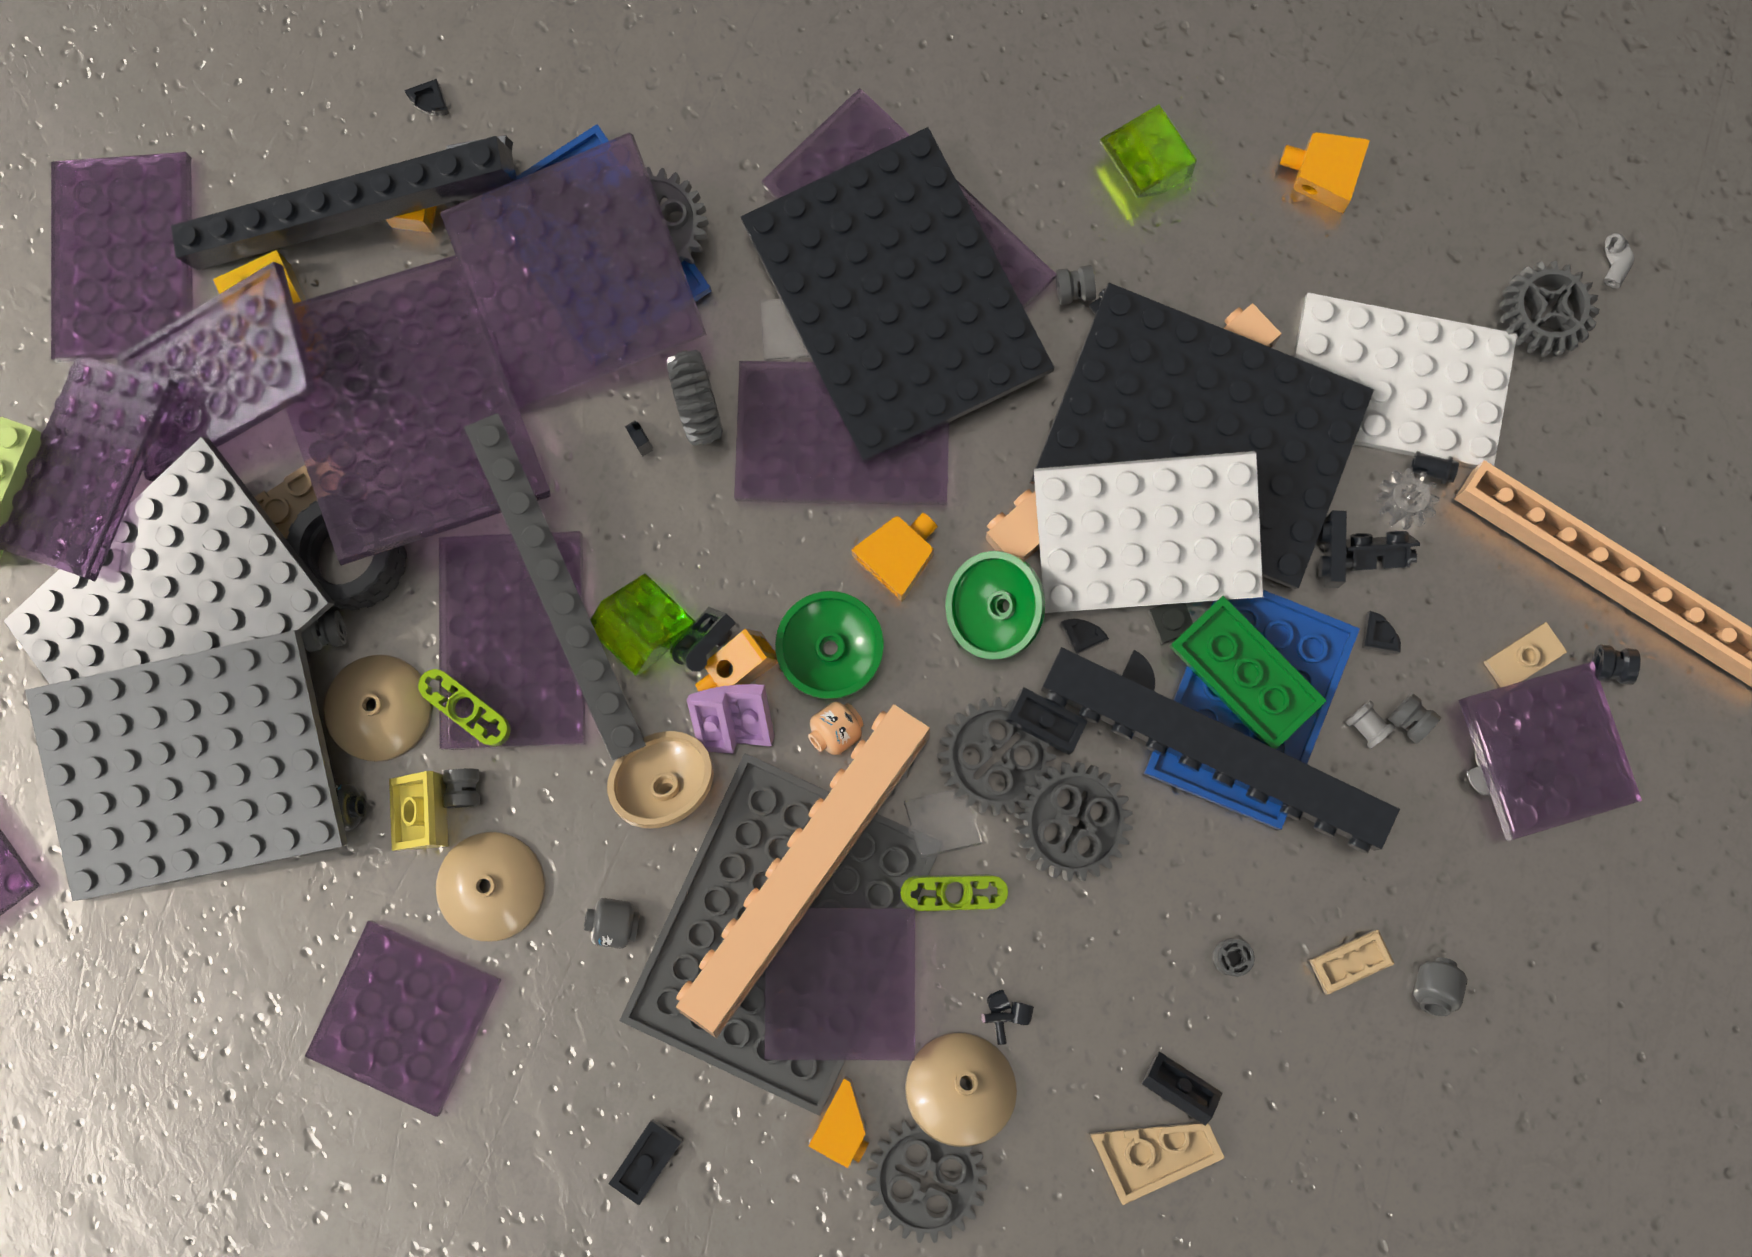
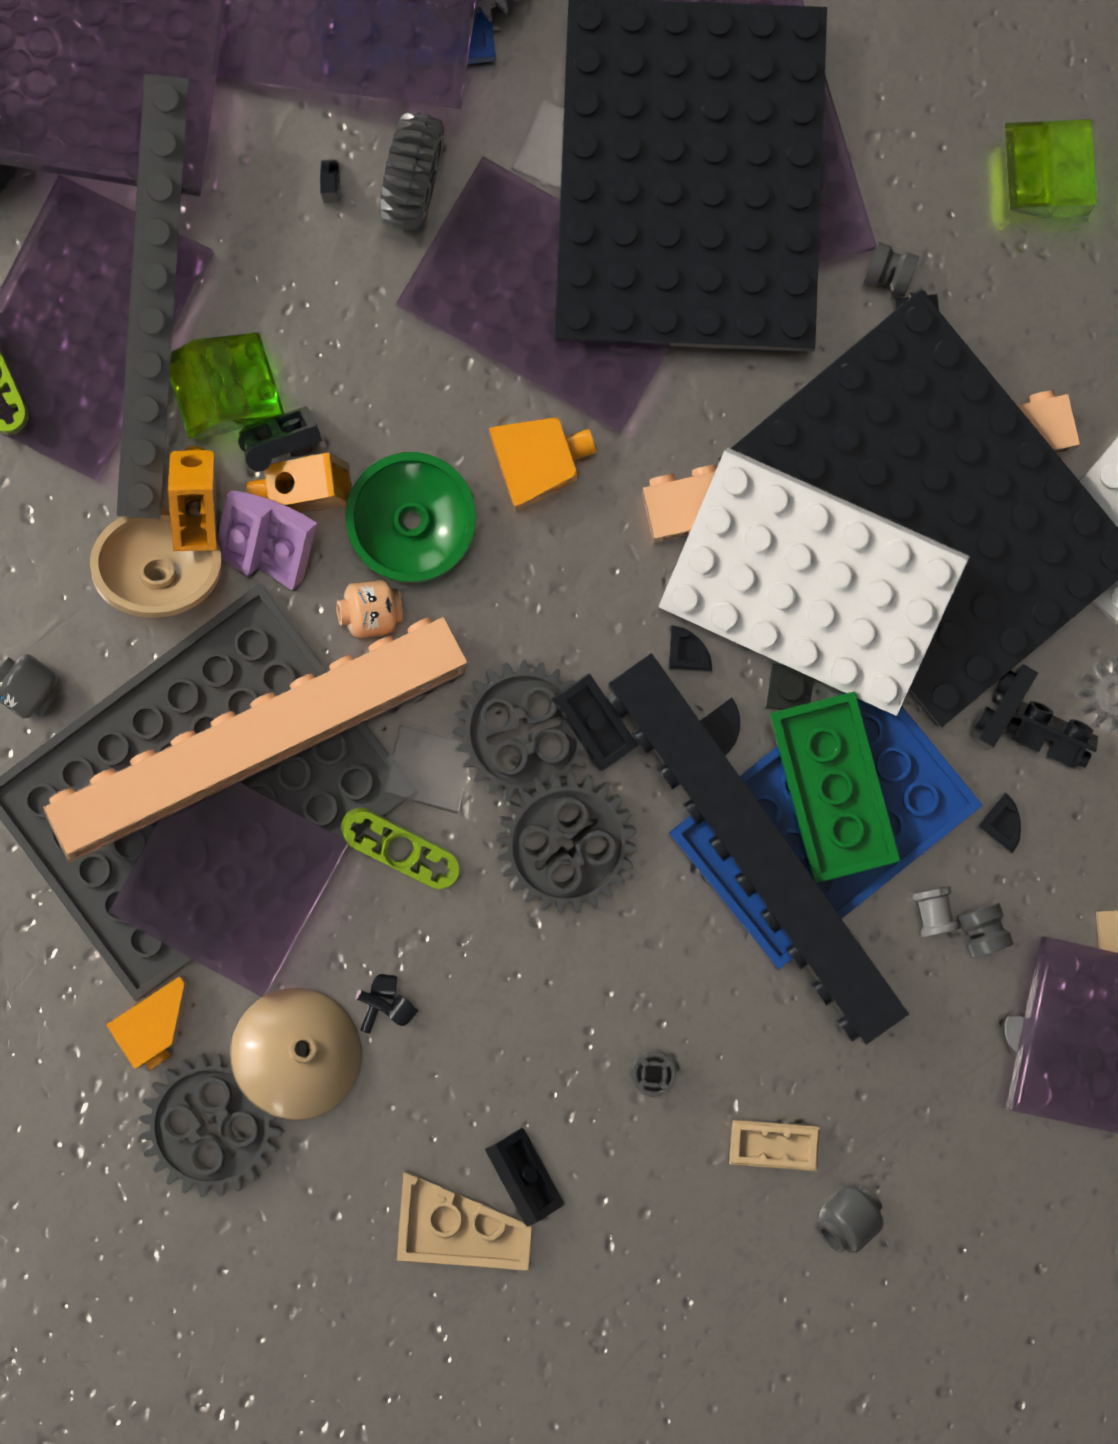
camera: 20 degrees right, 5 degrees up
green dish [945,551,1045,659] -> none
none -> light orange torso [168,446,217,551]

